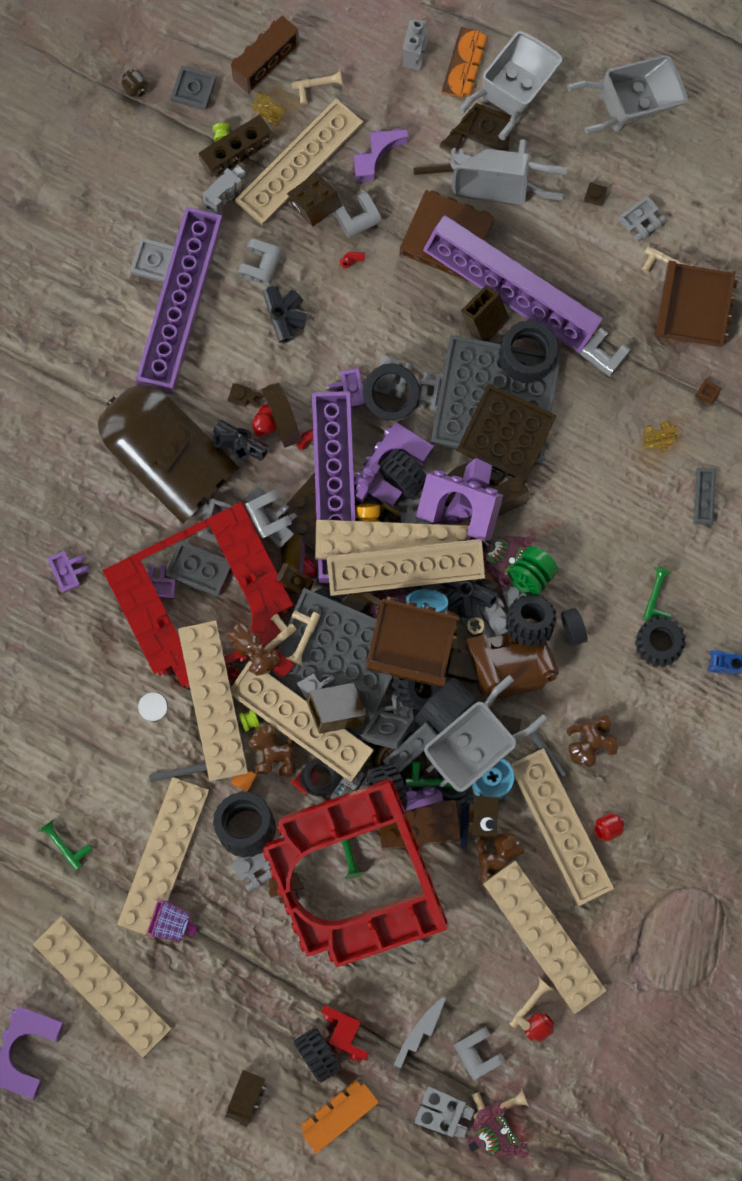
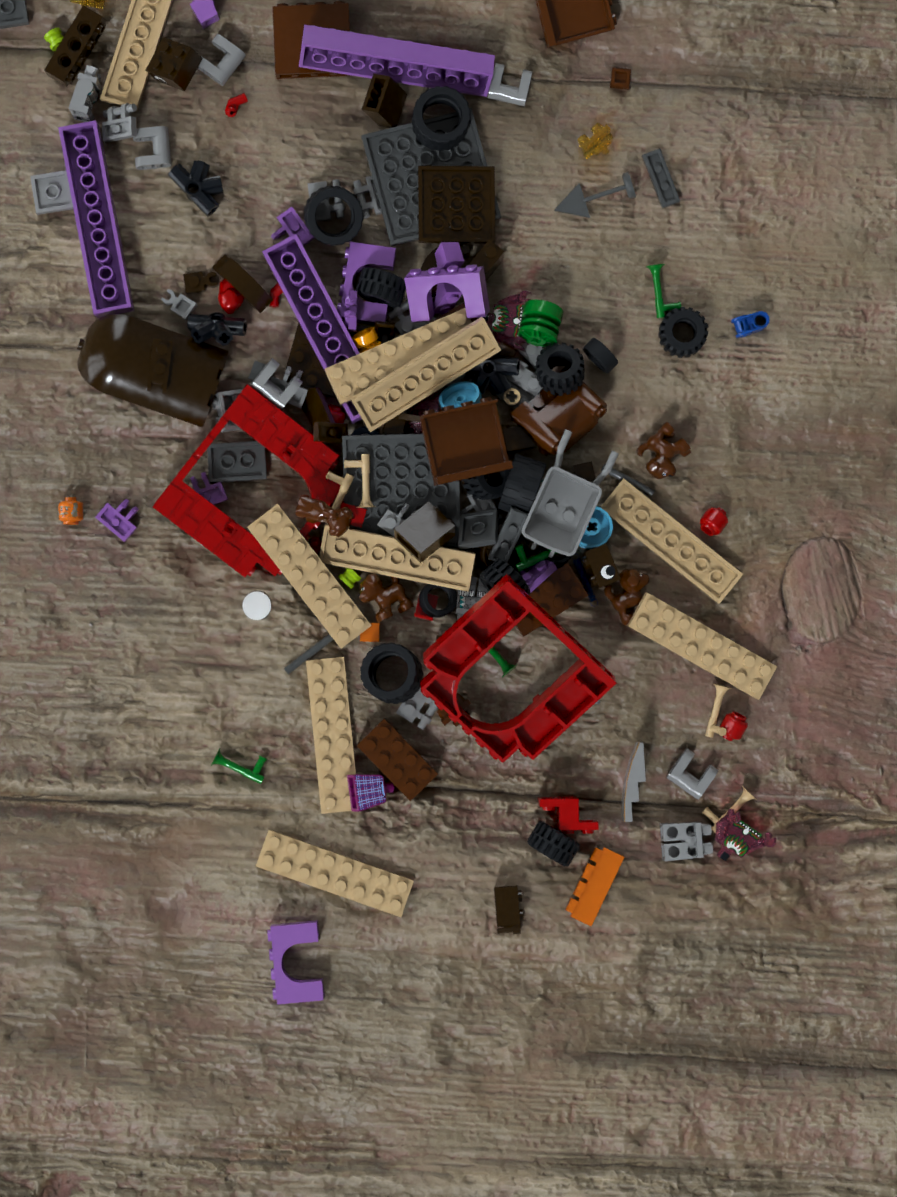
camera: 30 degrees left, 10 degrees up
none -> orange head [58,497,83,525]
none -> light grey plate [102,103,137,143]
none -> light grey plate [161,289,197,320]
none -> reddish brown brick [357,719,438,801]
none -> dark grey piece [554,172,636,218]

